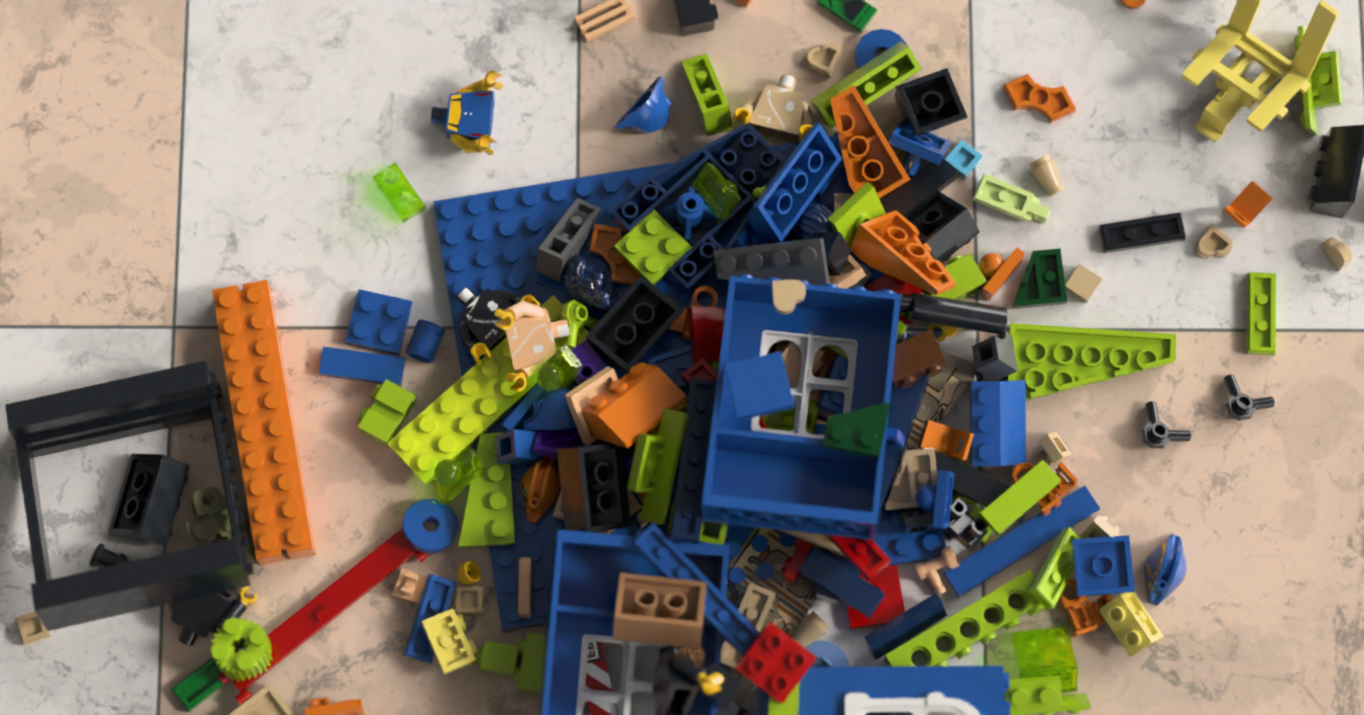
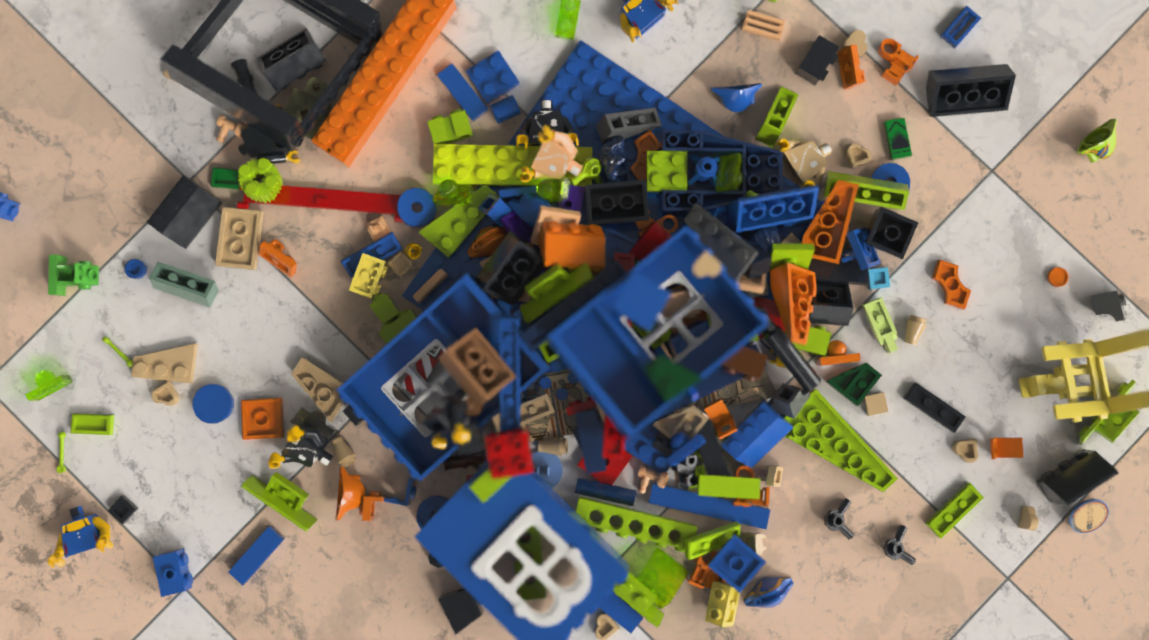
camera: 50 degrees right, 10 degrees up
none -> light nougat piece [216,115,247,143]

